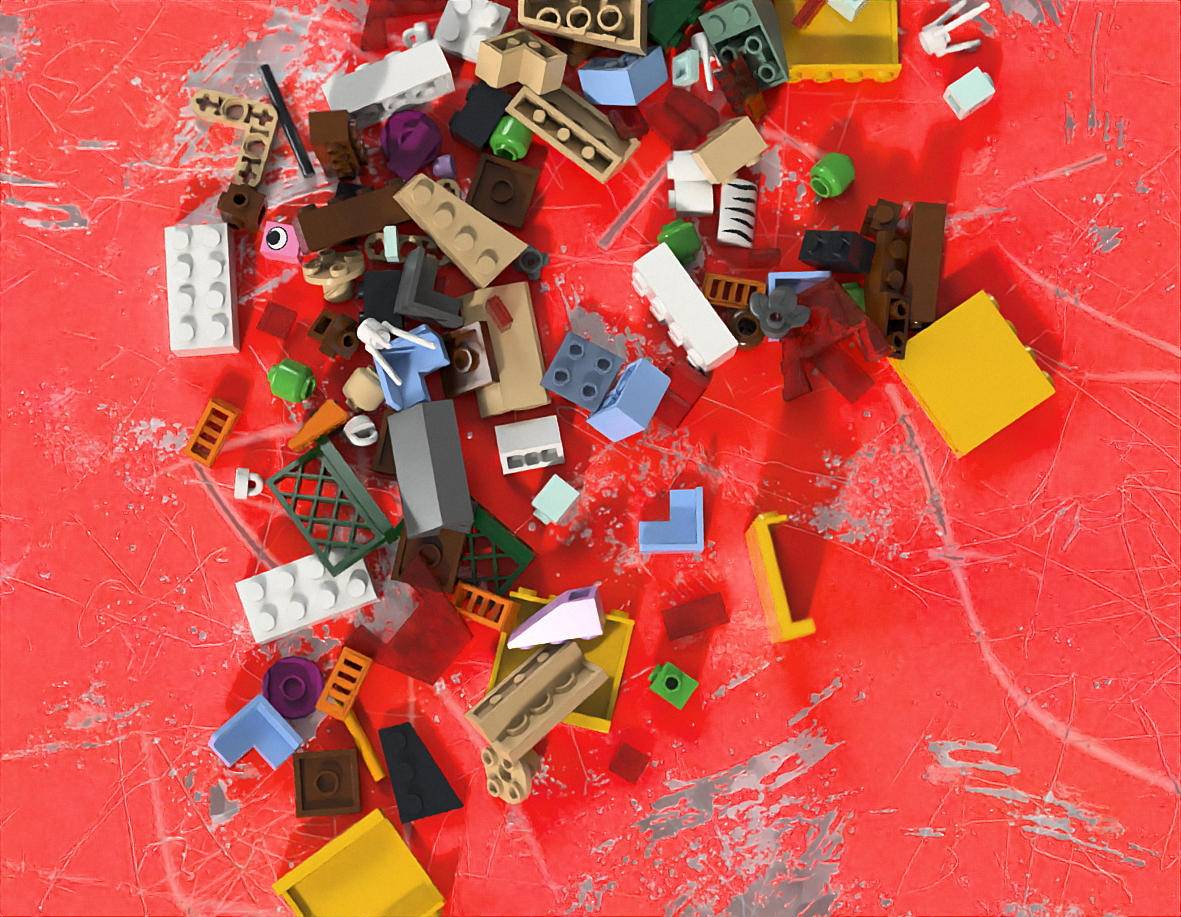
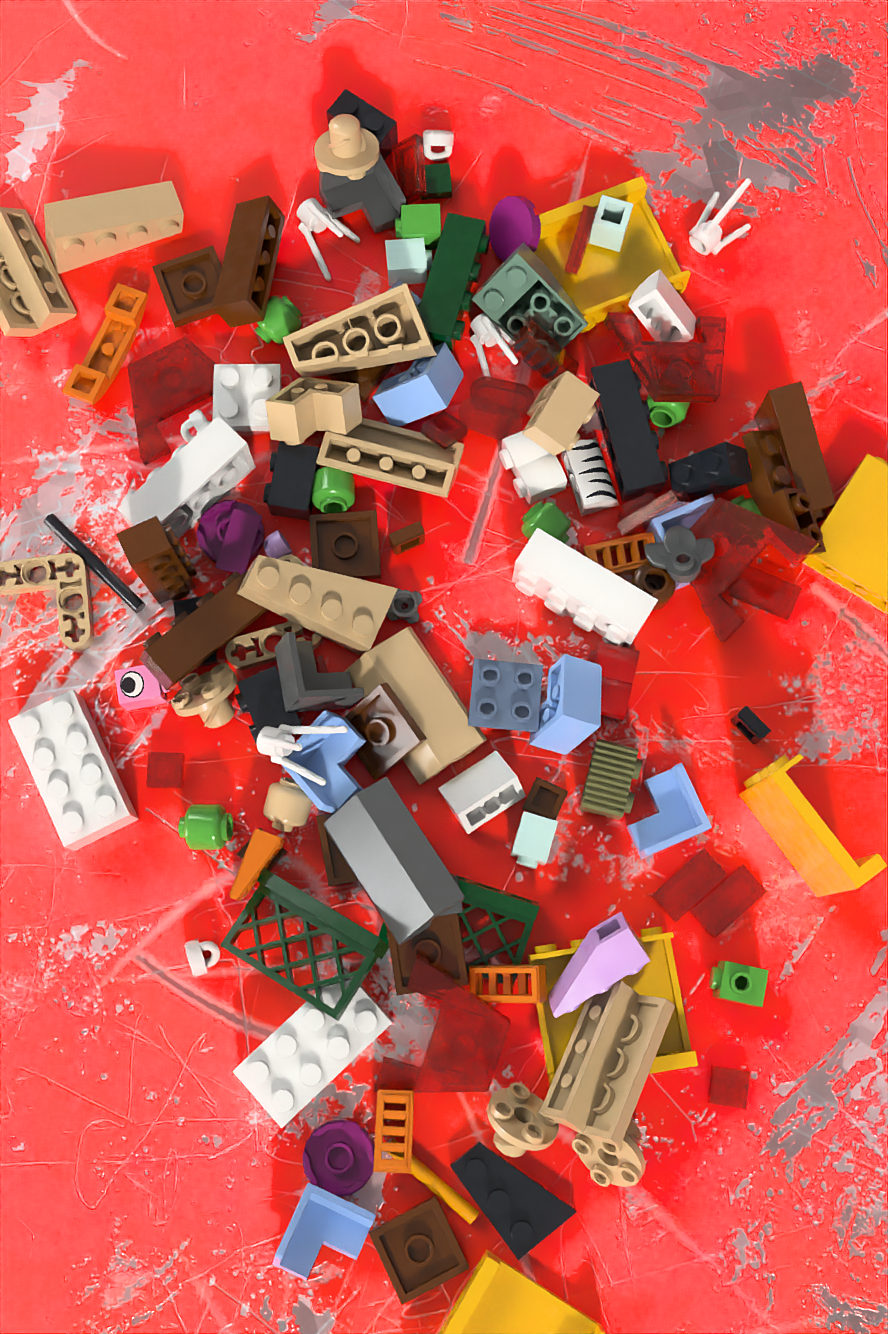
camera: 25 degrees left, 5 degrees down
orange slope [183,397,243,468] -> none
reddish brown brick [217,183,268,233] -> none
reddish brown brick [306,308,361,360] -> none
white tile [343,415,379,446] -> none
light aqua tile [383,226,401,264] -> none
clear red tile [485,295,513,334] -> none
light aqua tile [673,49,699,89] -> none
reddish brown brick [860,198,903,239] -> none
light aqua brick [942,66,996,121] -> none
none -> reddish brown tile [389,521,425,555]
none -> tan plate [487,1082,559,1157]
none -> reddish brown tile [521,777,568,820]
none -> olive brick [579,739,643,820]
none -> black brick [587,359,668,502]
none -> clear red wing [604,312,726,403]
none -> clear red tile [617,490,691,536]
none -> brick [628,269,696,354]
none -> clear red tile [650,848,728,922]
none -> black tile [731,706,771,744]

